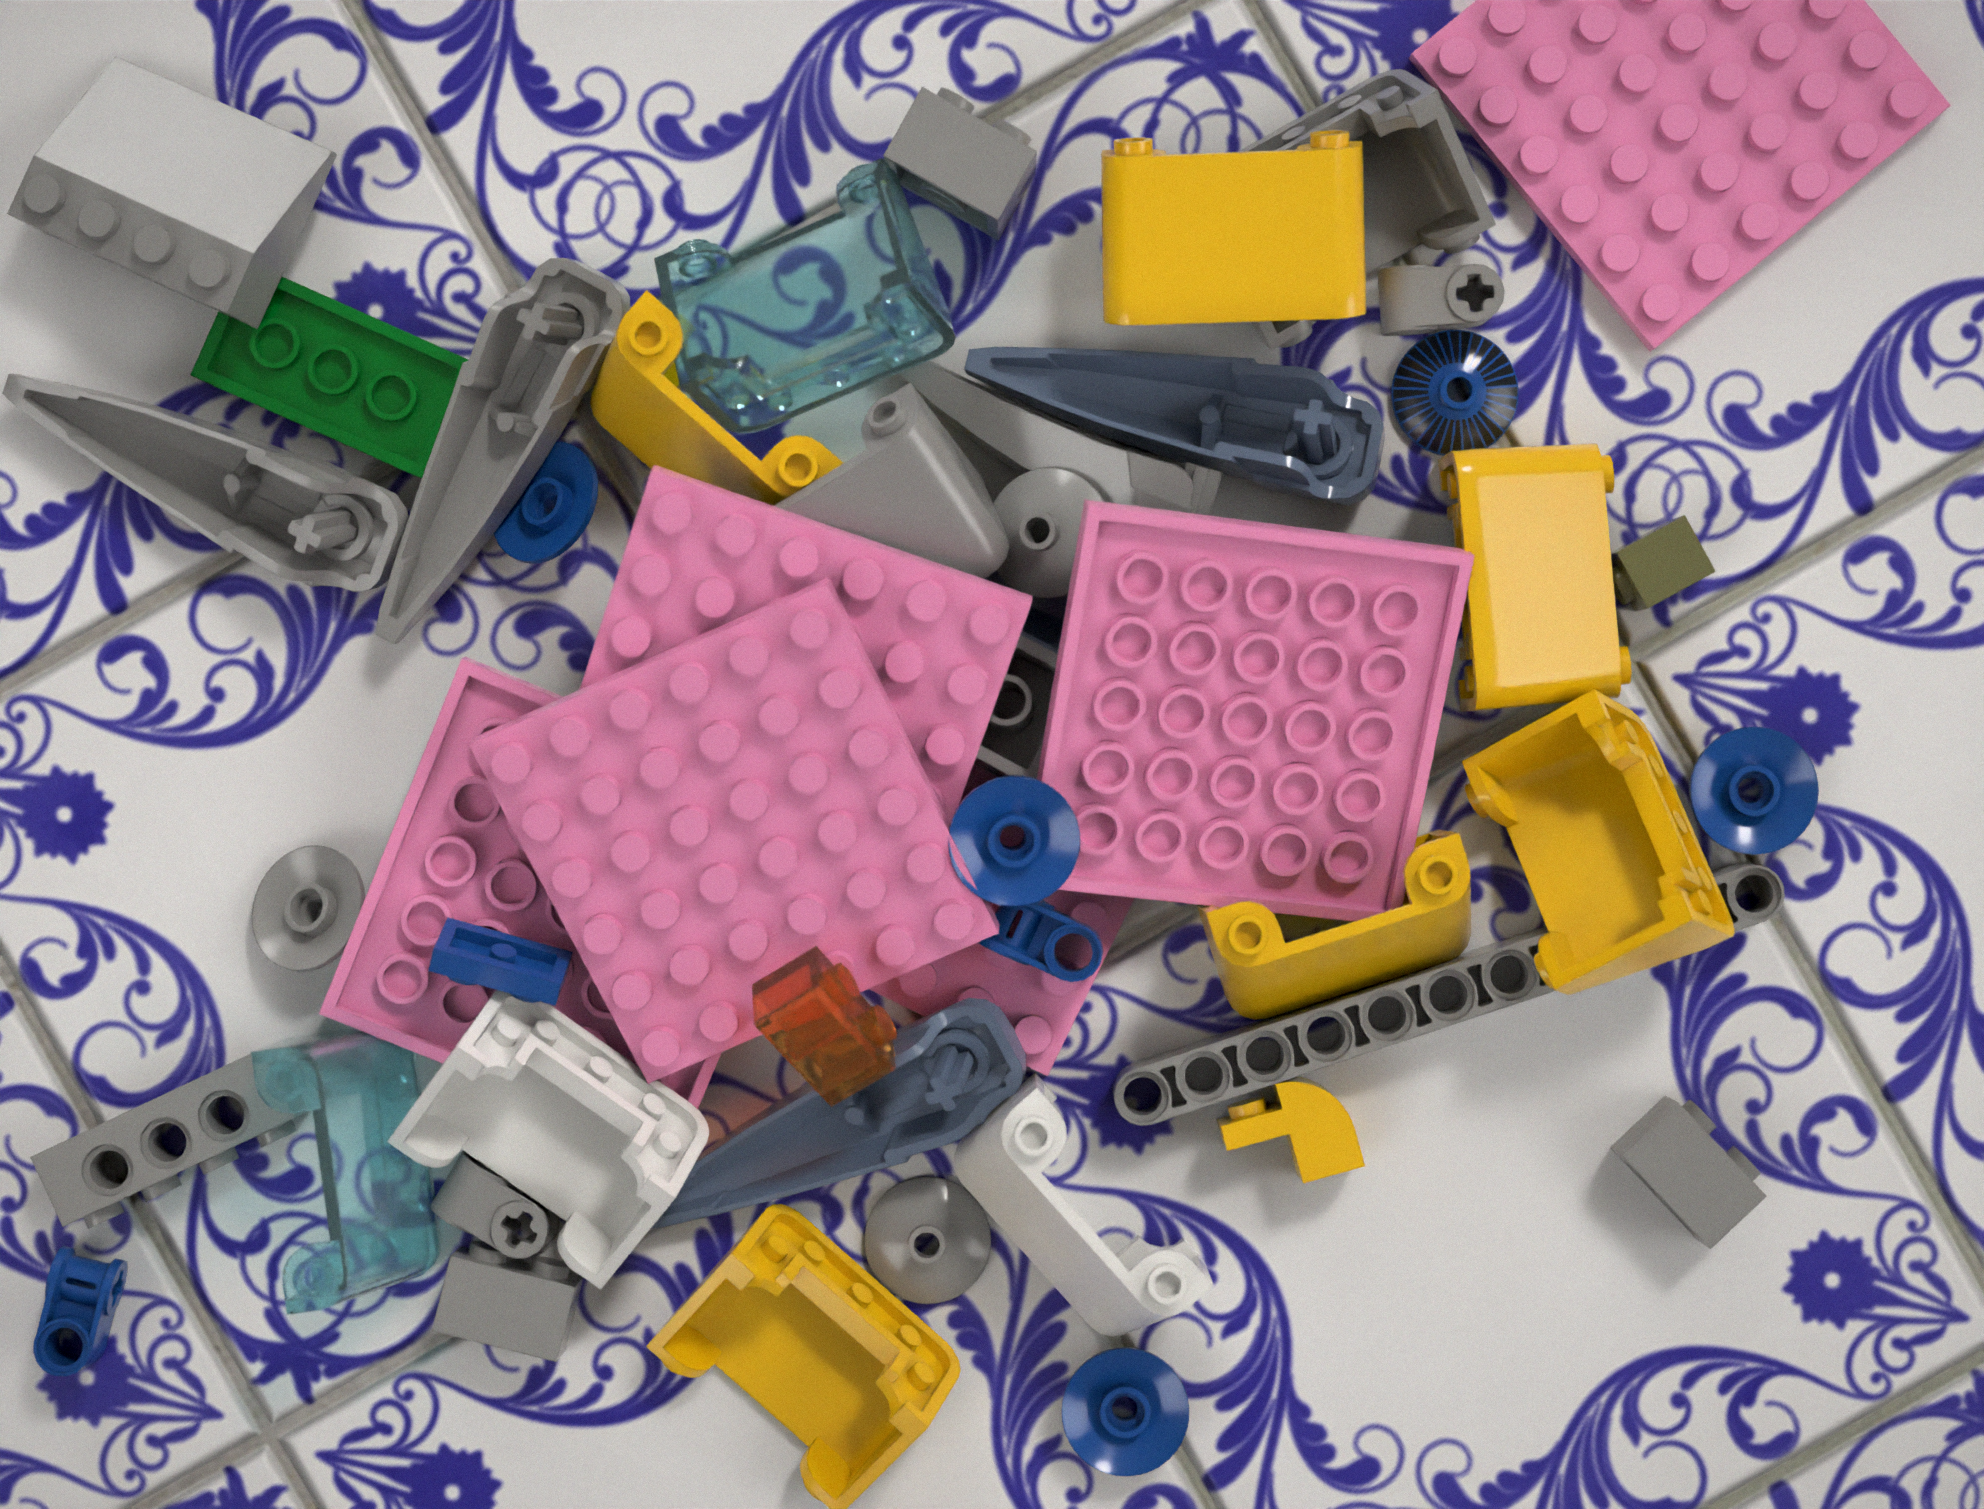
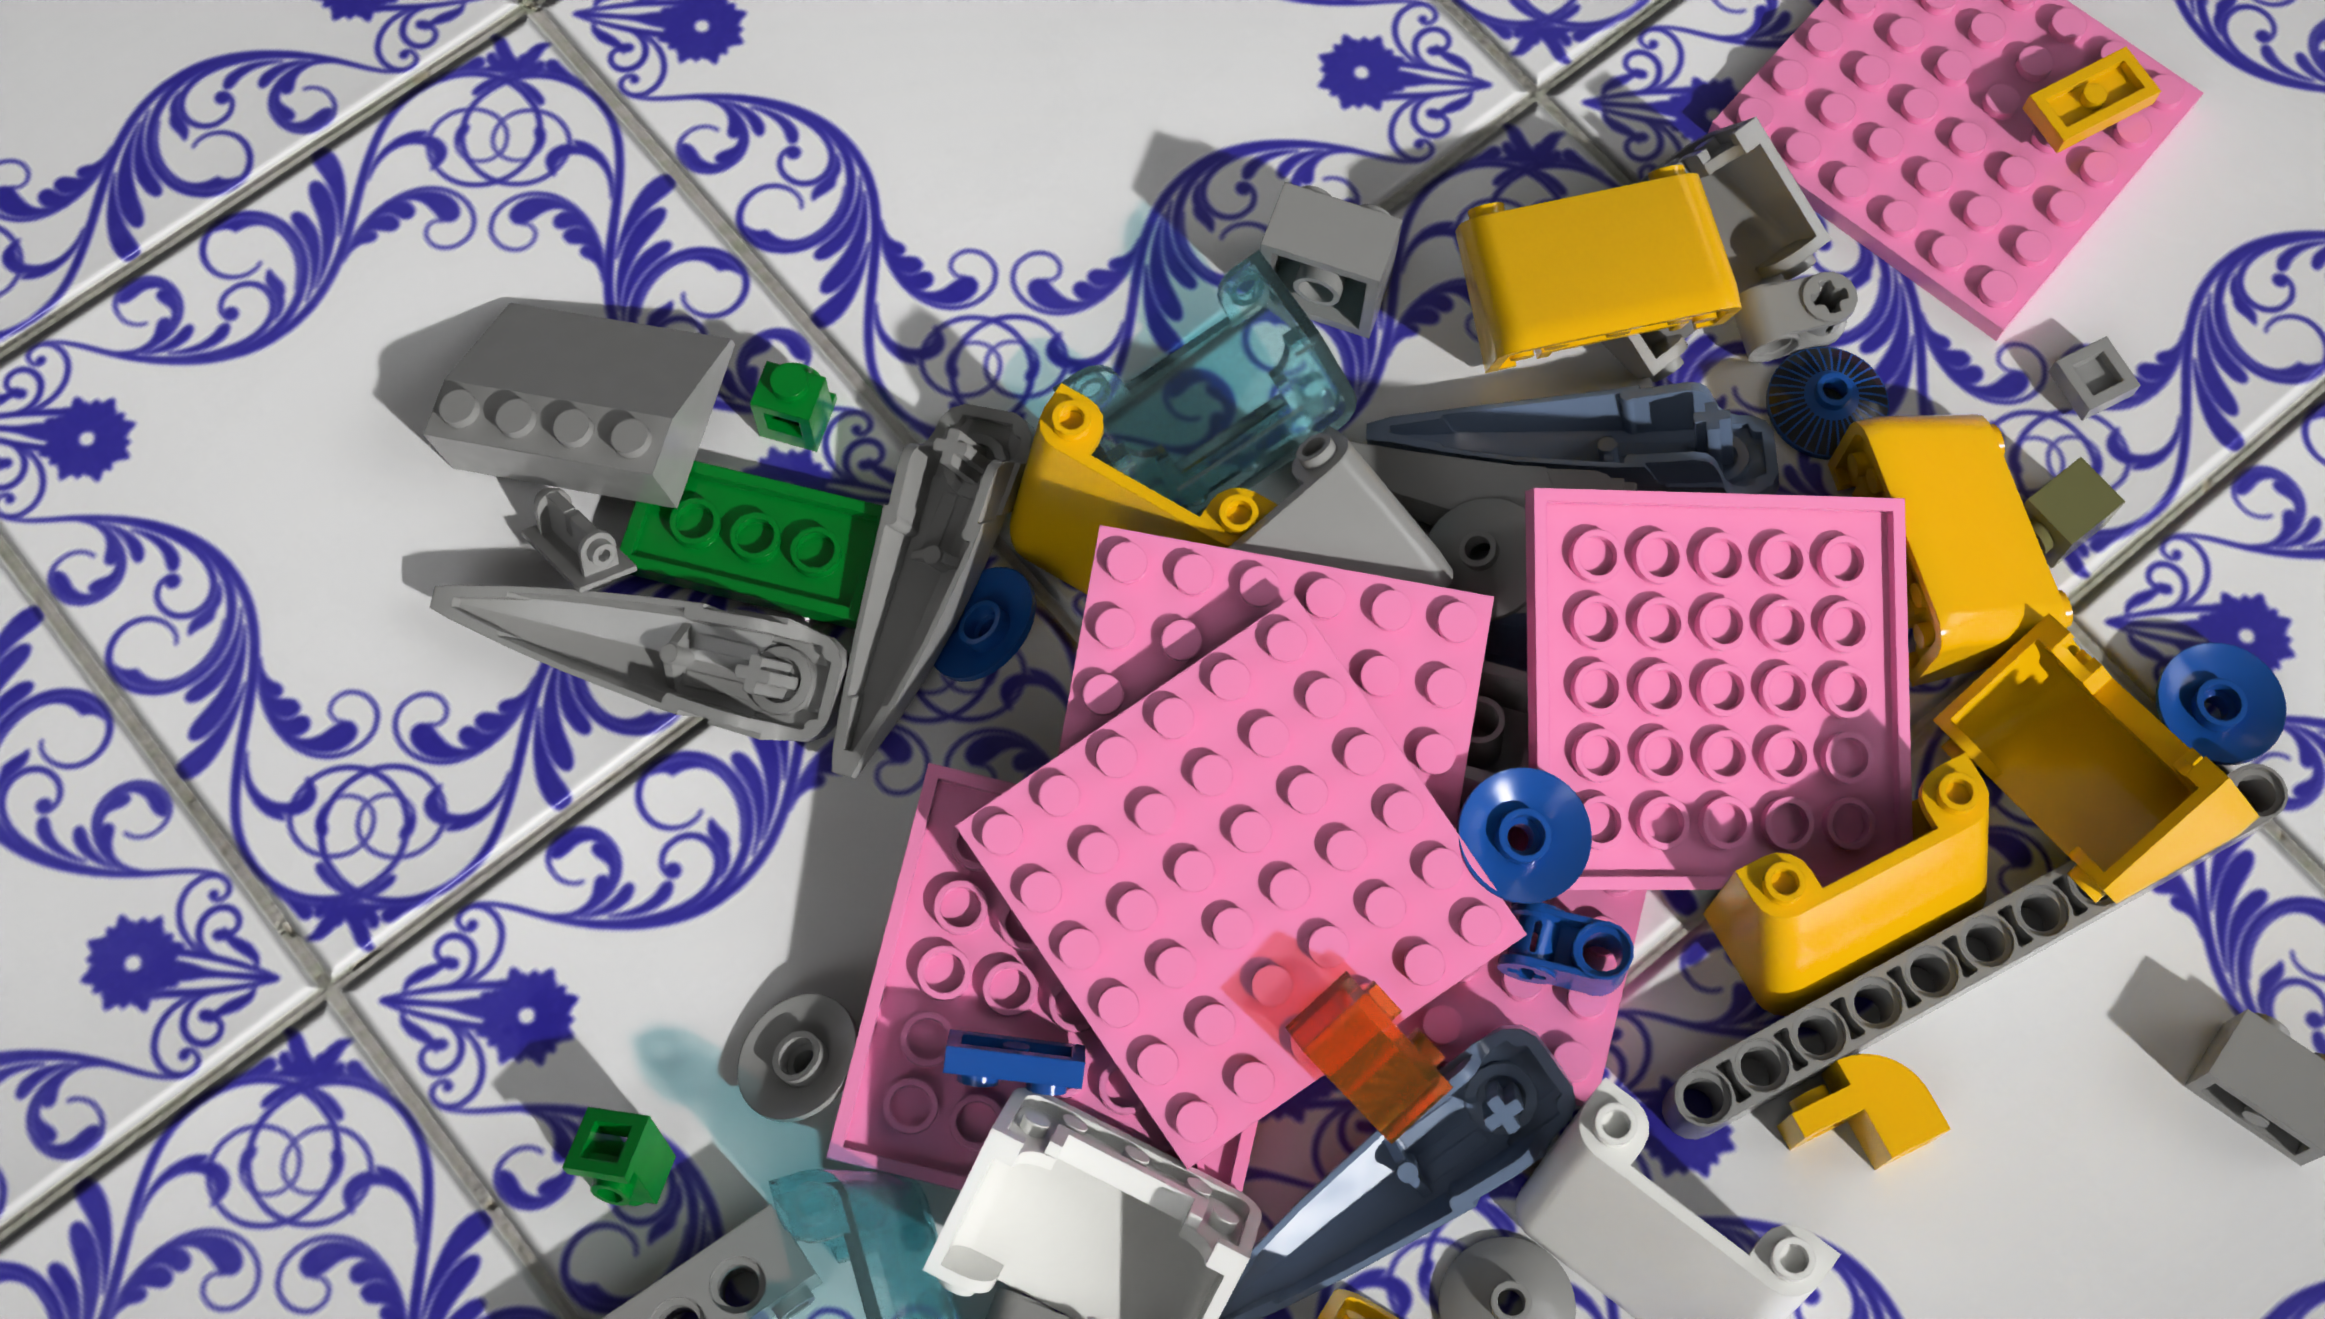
camera: 10 degrees left, 20 degrees down
none -> light grey hinge [521,488,637,593]
none -> green brick [562,1107,676,1206]
none -> green brick [750,361,837,452]
none -> yellow plate [2022,46,2161,154]
none -> light grey plate [2048,336,2141,421]

